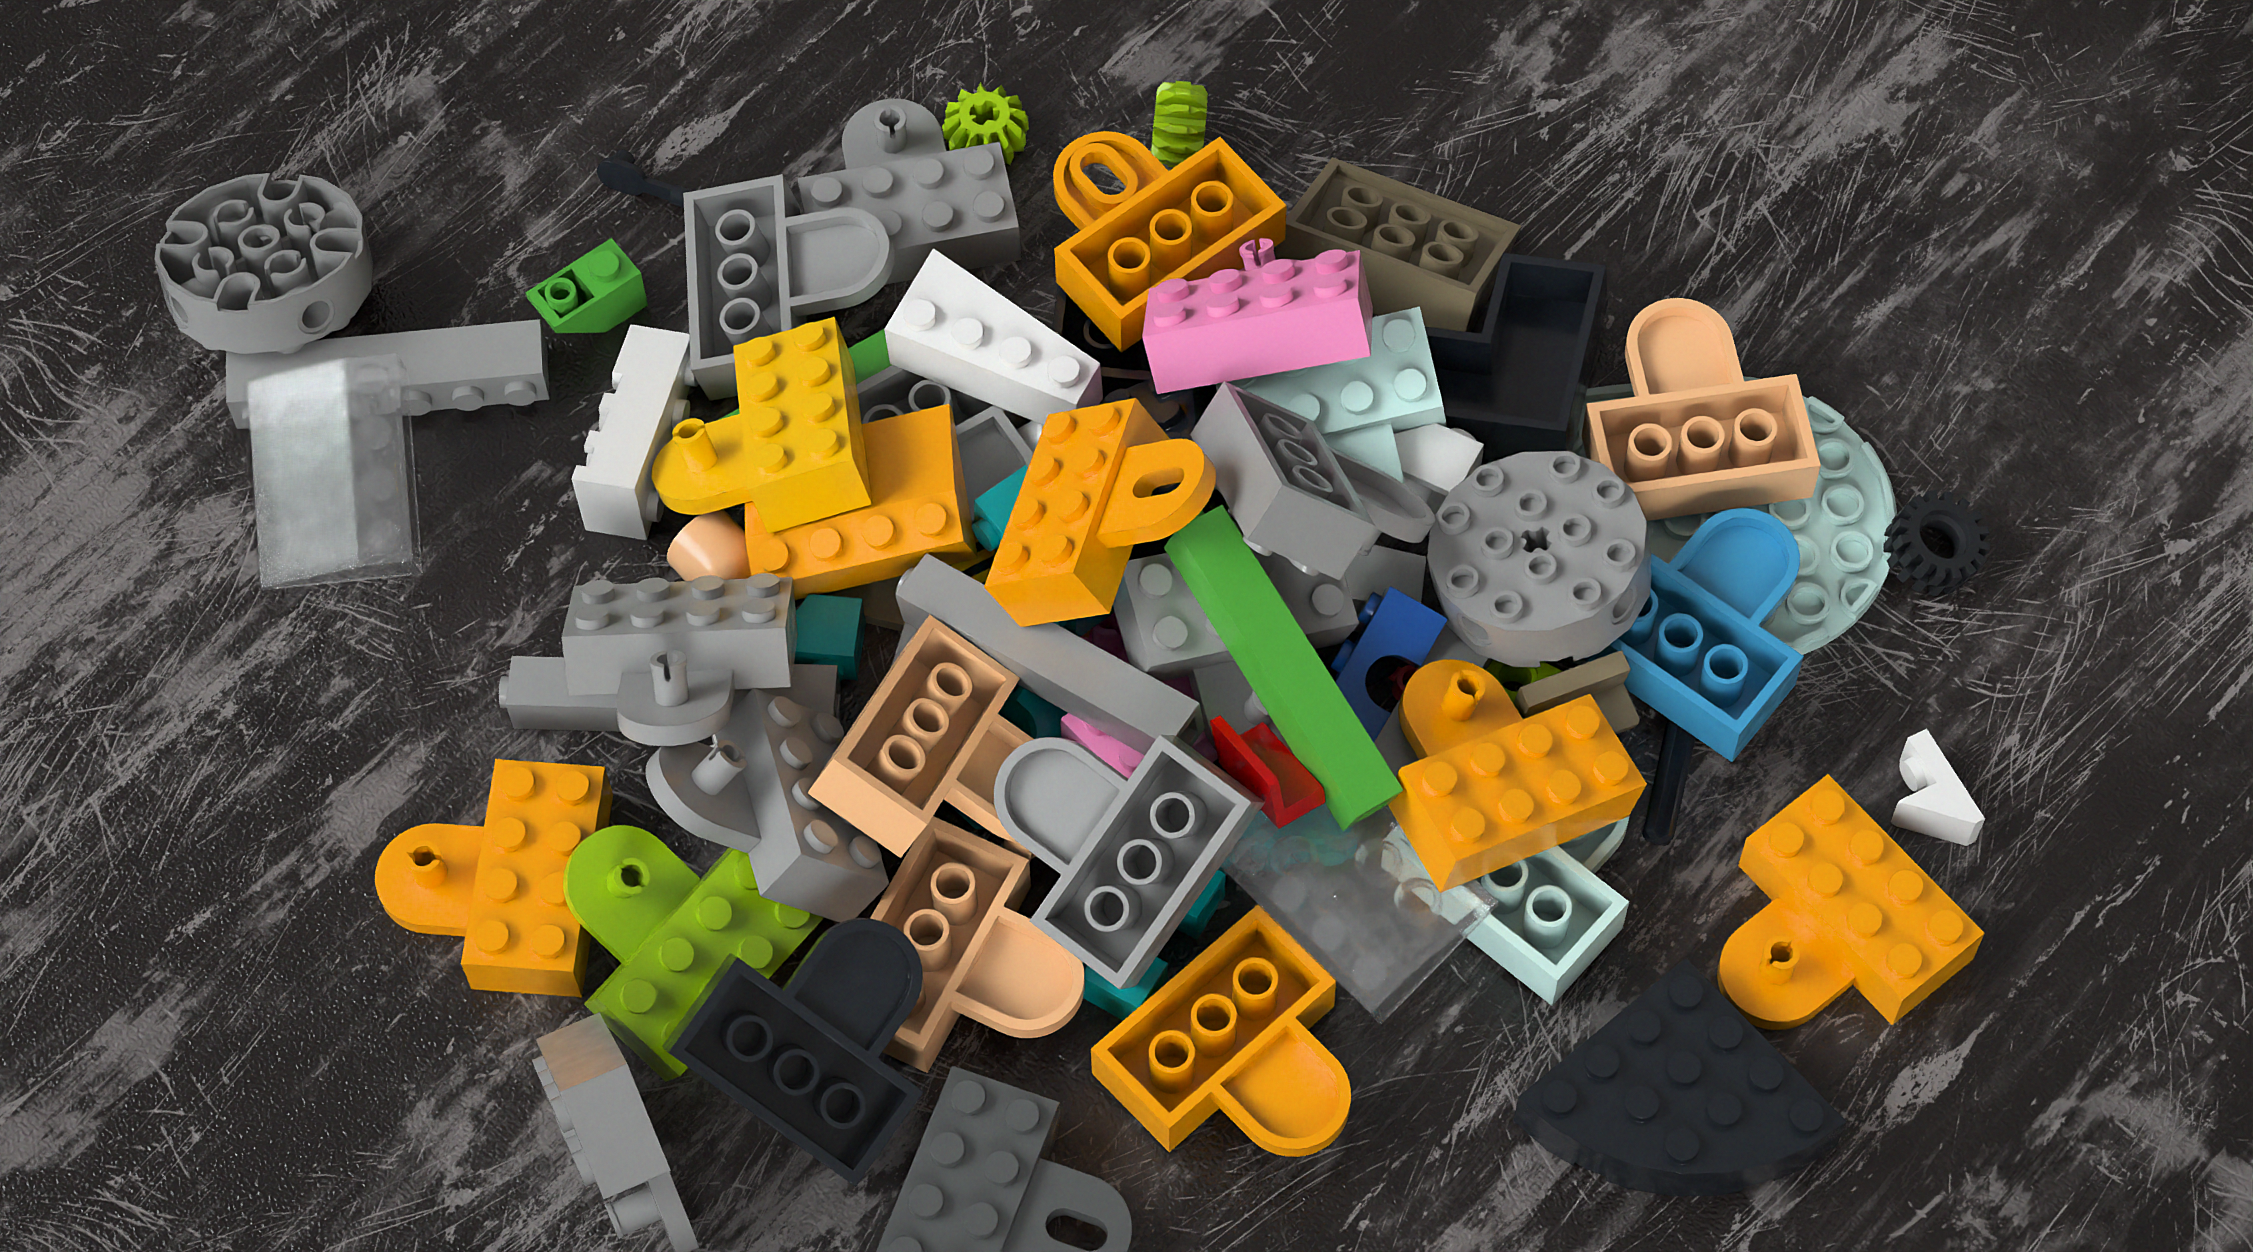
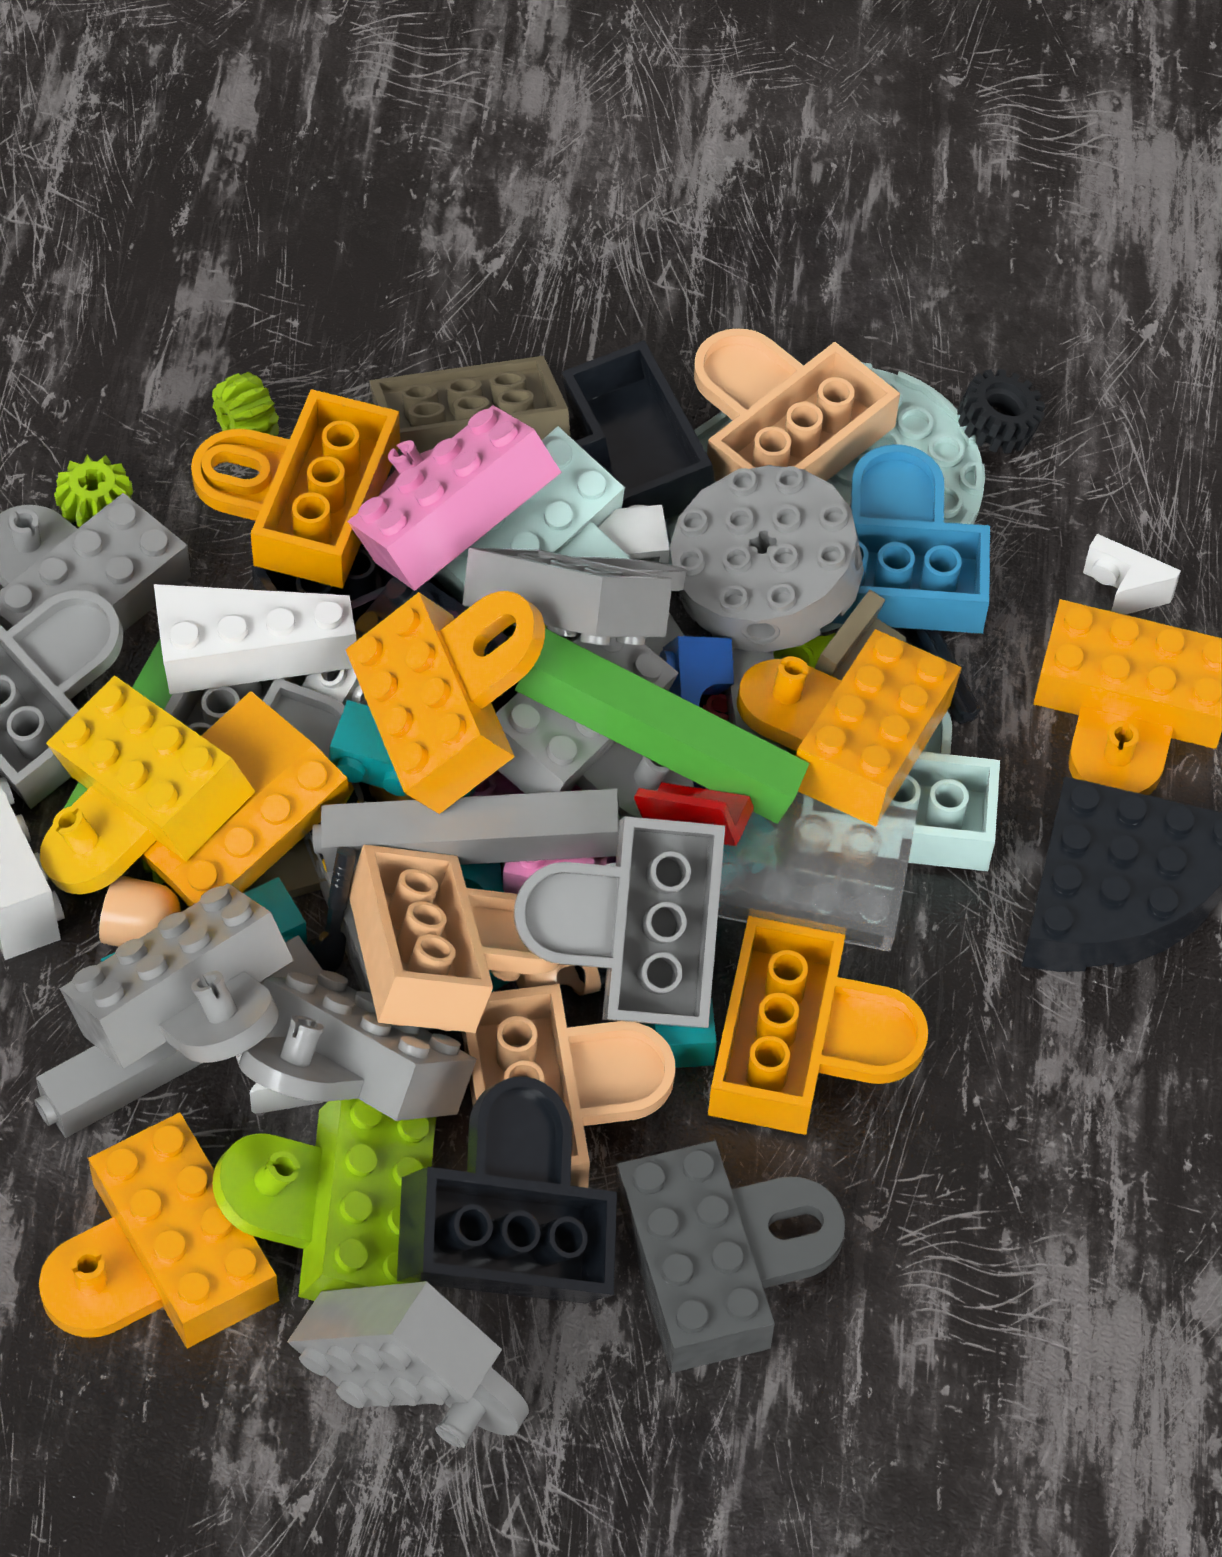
camera: 40 degrees left, 5 degrees down
none -> black piece [306,847,356,972]

